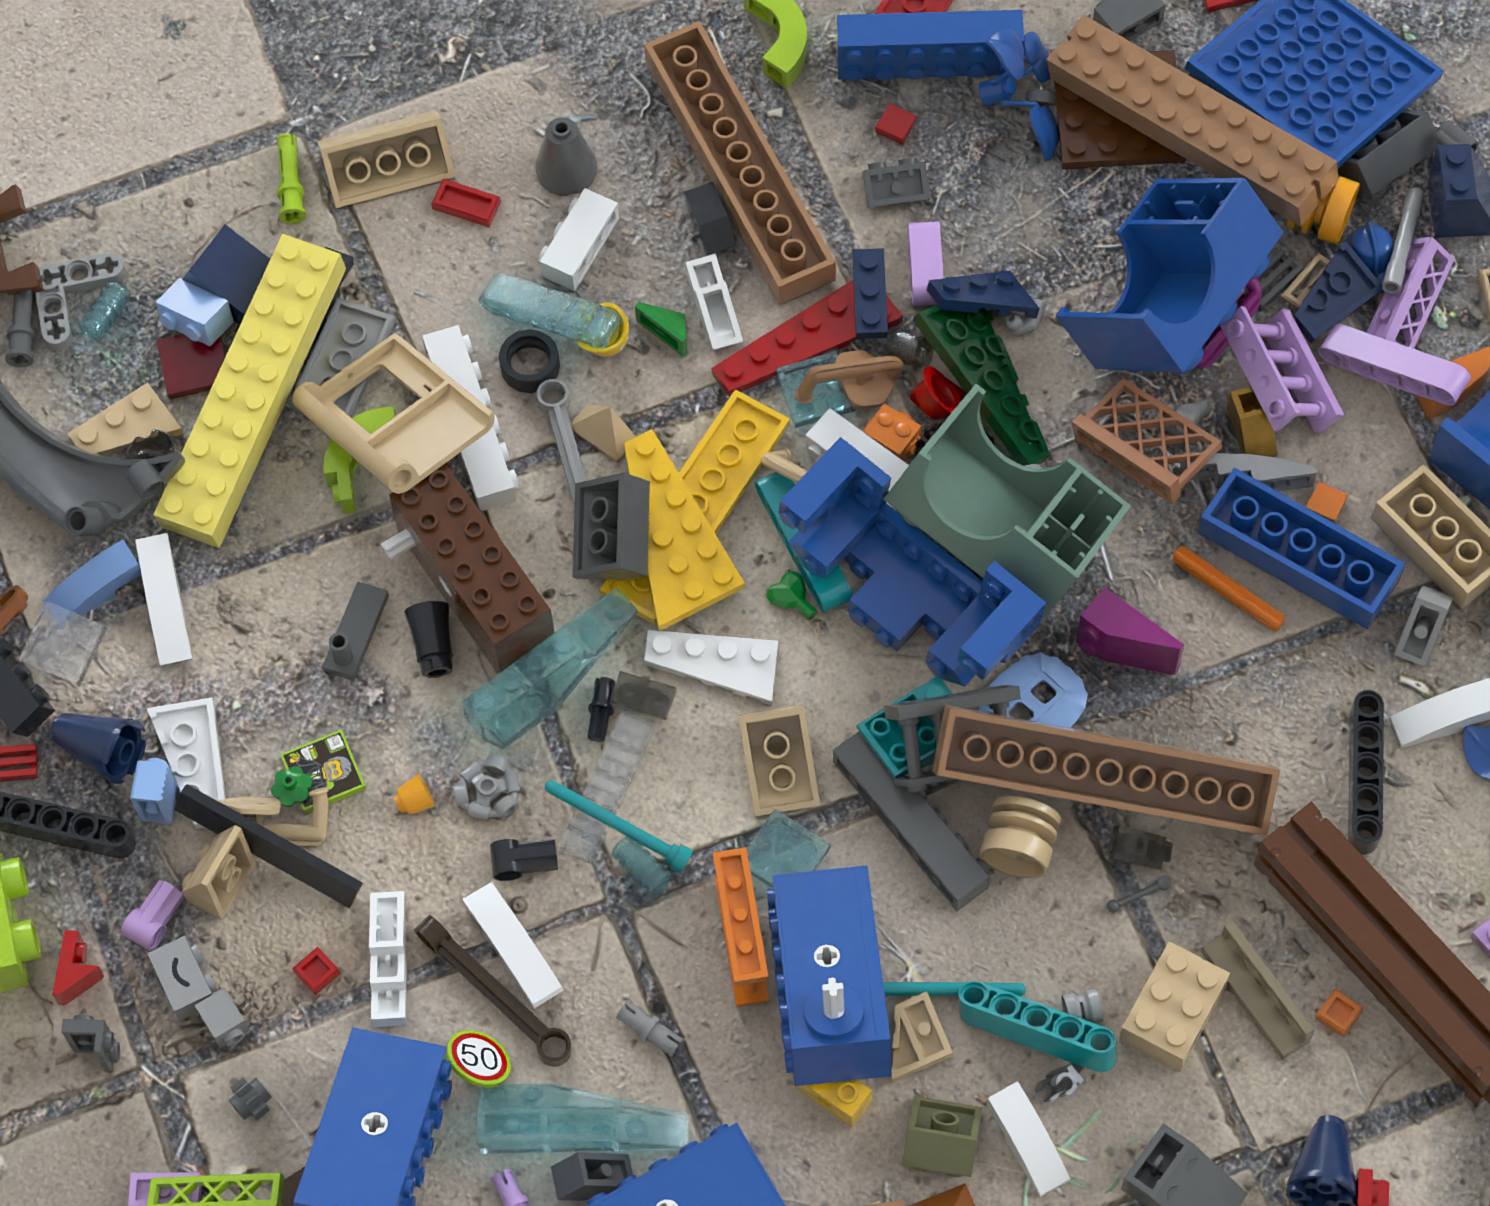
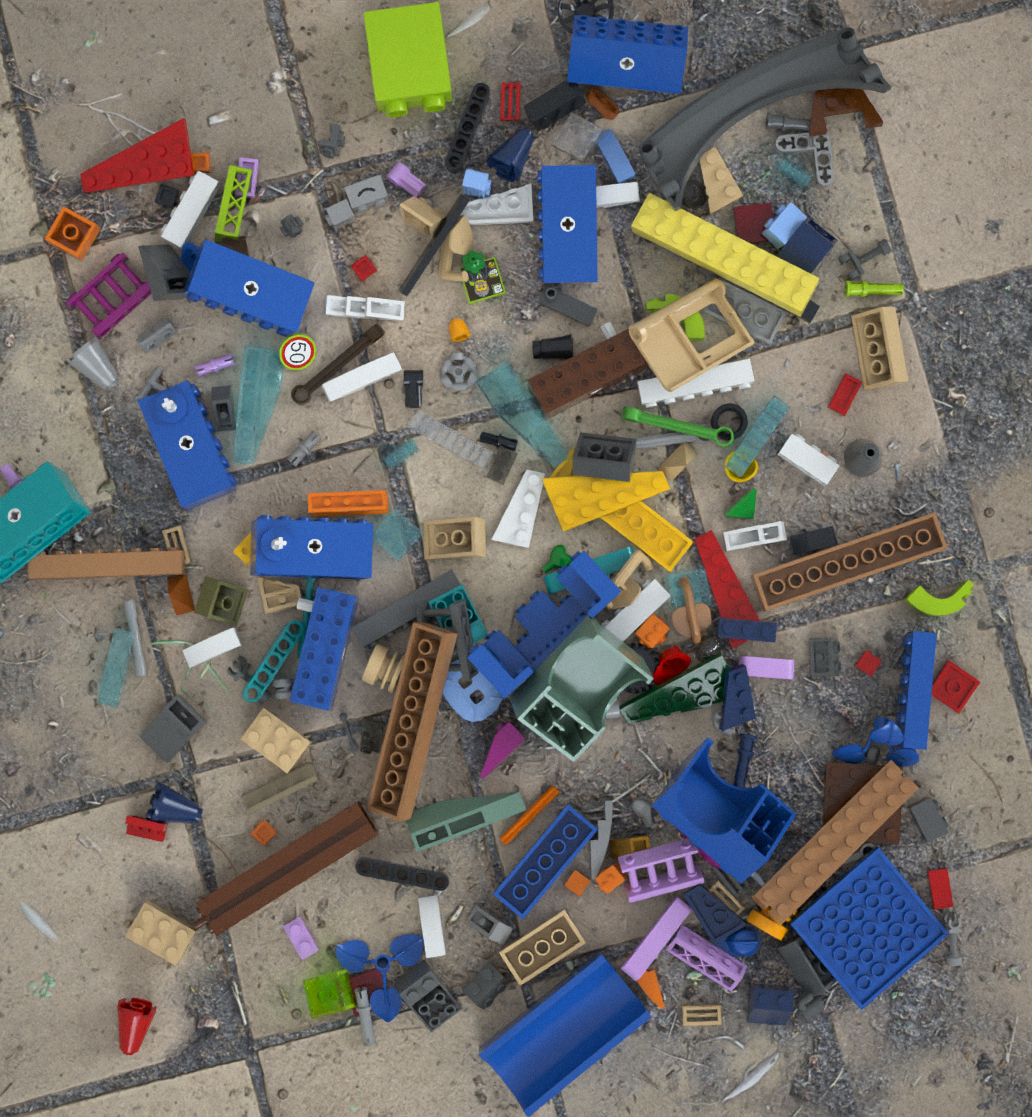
camera: 90 degrees right, 20 degrees up
red slope [52,930,104,1005] -> none
teal piece [545,780,693,874] -> none
nougat fence [1072,378,1222,505] -> none
light grey piece [1382,188,1425,294] -> none
none -> blue piece [290,587,359,711]
none -> sand green wedge [406,792,526,852]
none -> blue piece [537,165,598,283]
none -> orange head [595,862,629,894]
none -> bright green piece [621,406,734,448]
none -> dark blue pin [733,733,758,788]
none -> dark grey bar [838,239,892,281]

